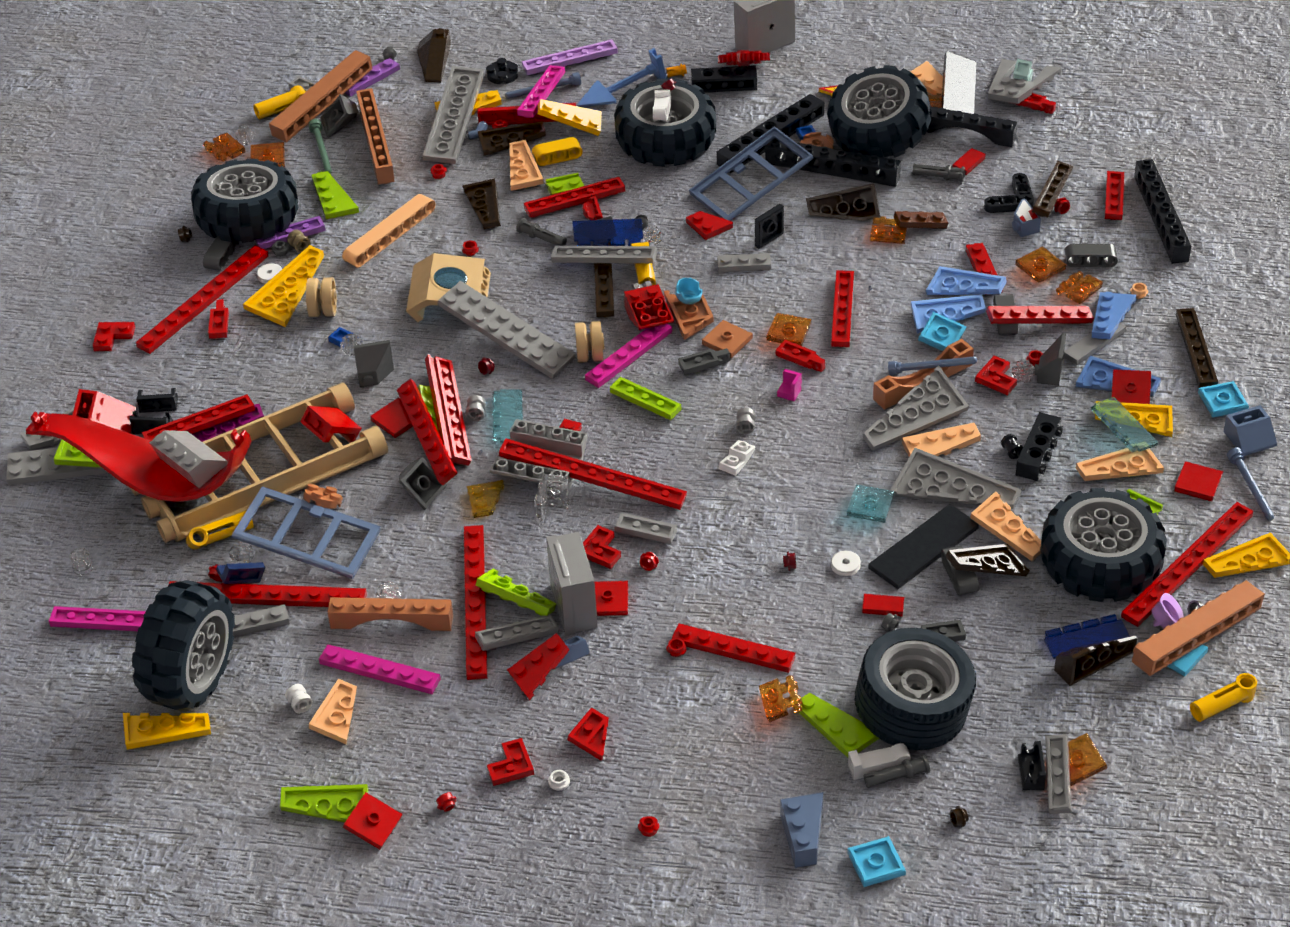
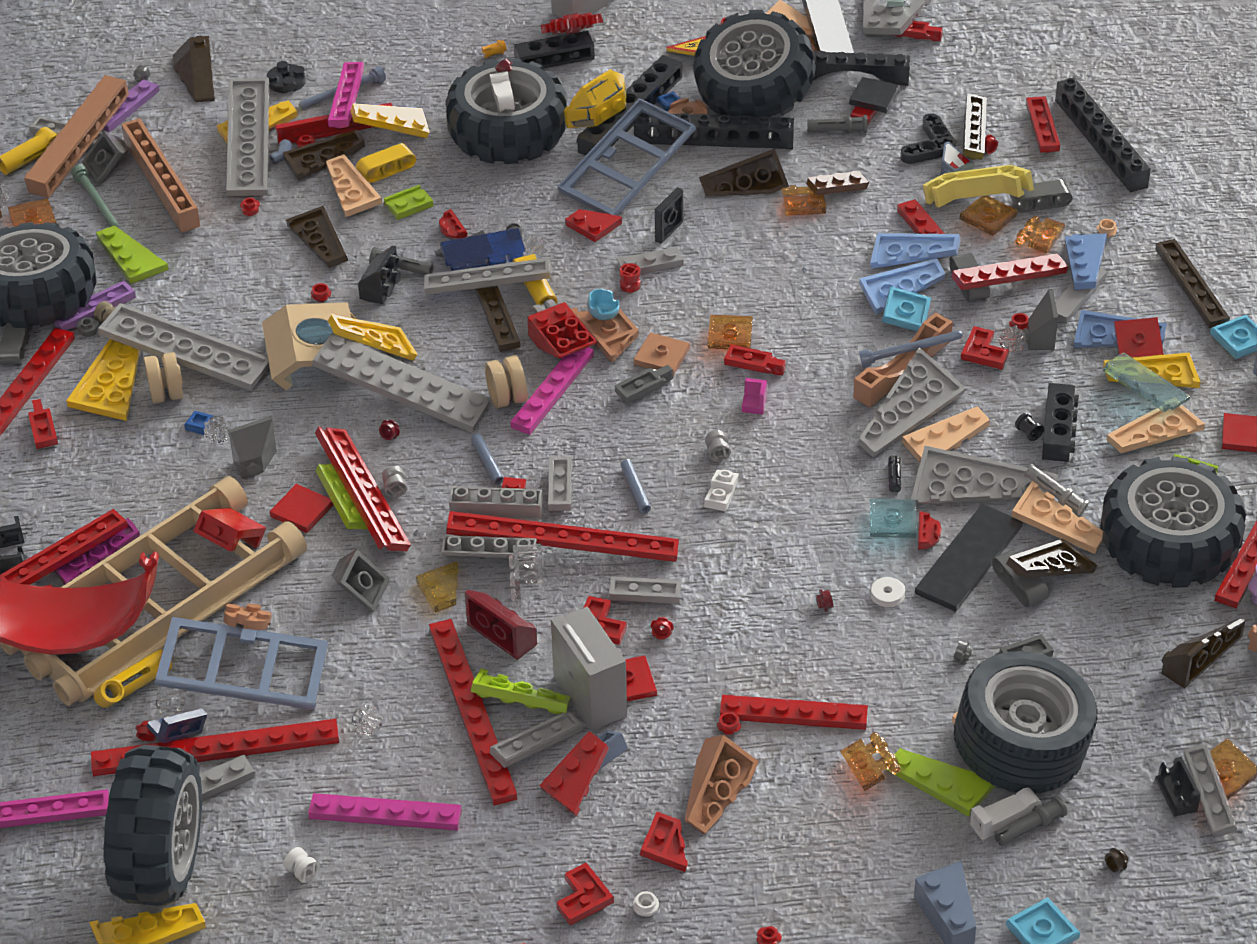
camera: 15 degrees left, 0 degrees up
light grey slope [149,430,228,488] -> none
white piece [256,263,282,284] -> none
light nougat wing [309,679,357,744] -> none
nougat arch [328,597,453,631] -> none
light nougat beam [342,194,436,268] -> none
red plate [397,378,457,485] -> none
clear light blue windscreen [492,389,523,443] -> none
lavender plate [522,39,618,75] -> none
red plate [524,177,625,218] -> none
medium blue piece [577,48,667,107] -> none
lime plate [610,377,681,420] -> none
red plate [831,270,854,347] -> none
red tile [862,594,905,617] -> none
clear blue windscreen [1044,614,1130,659] -> none
none -> light grey plate [98,303,270,391]
none -> yellow wing [327,314,418,361]
none -> black slope [358,245,401,304]
none -> dark red slope [465,590,538,660]
none -> sand blue piece [471,433,504,485]
none -> light grey plate [548,456,572,511]
none -> yellow wedge [564,69,626,128]
none -> red wheel [619,263,641,293]
none -> sand blue piece [621,459,651,513]
none -> nougat wedge [685,735,759,834]
none -> black tile [849,77,900,113]
none -> black axle [888,455,901,493]
none -> red plate [918,511,942,550]
none -> light yellow piece [923,165,1034,207]
none -> light grey pin [1024,464,1090,517]

